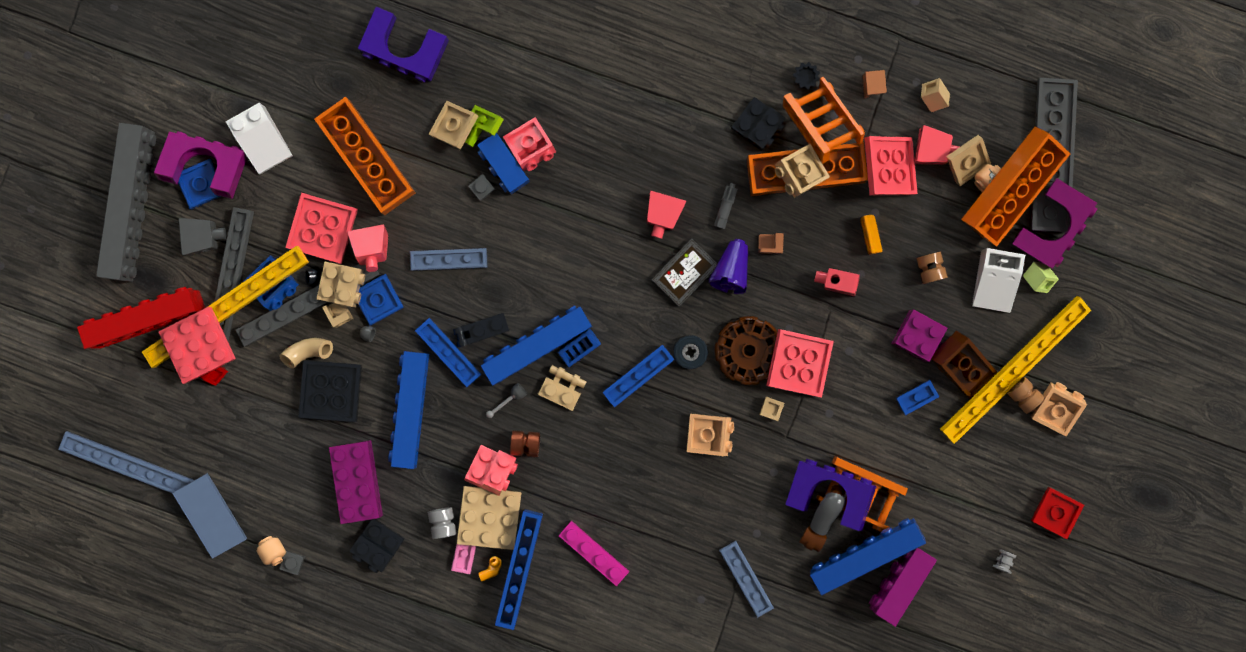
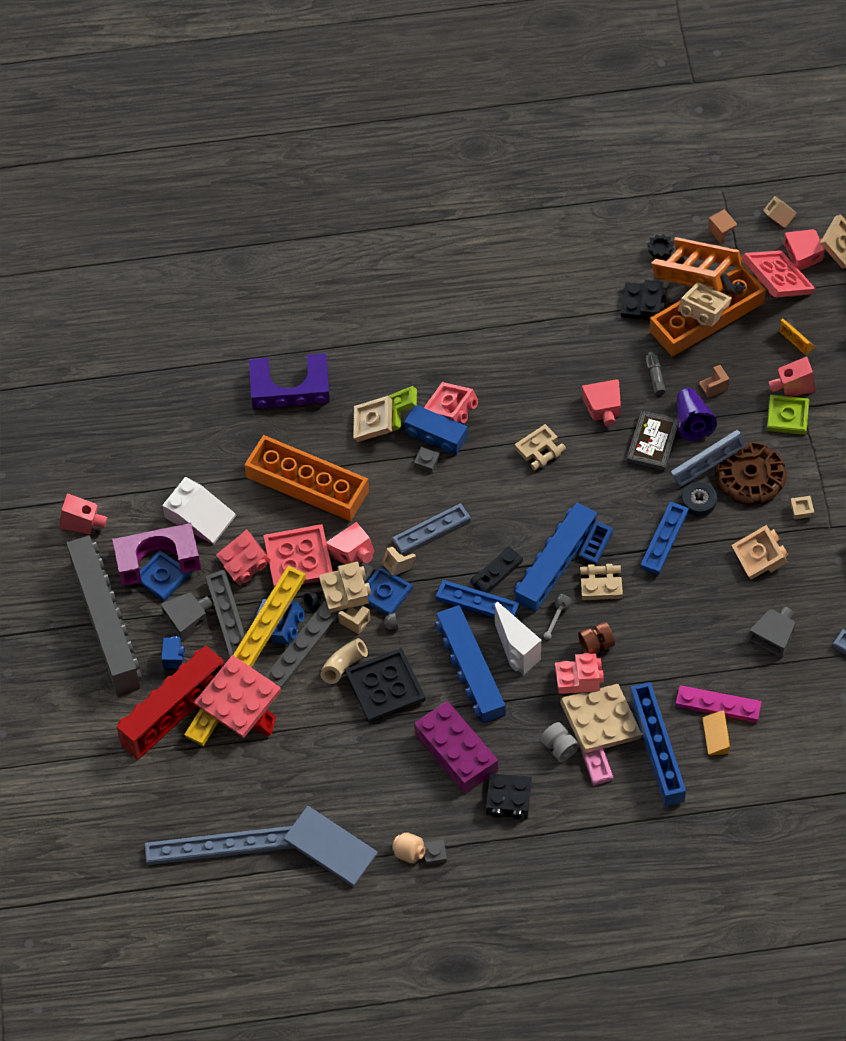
camera: 30 degrees left, 30 degrees down
light orange arm [478,556,502,581] -> none
coral plate [766,329,834,398] -> none
none -> coral torso [60,494,108,534]
none -> blue brick [162,636,185,669]
none -> coral plate [216,530,271,585]
none -> tan panel [381,547,416,576]
none -> white slope [495,602,541,675]
none -> tan plate [515,424,566,470]
none -> sand blue tile [671,430,746,488]
none -> light orange slope [702,711,730,756]
none -> black arm [720,274,746,295]
none -> dark grey torso [749,607,795,658]
none -> lime tile [767,395,809,435]

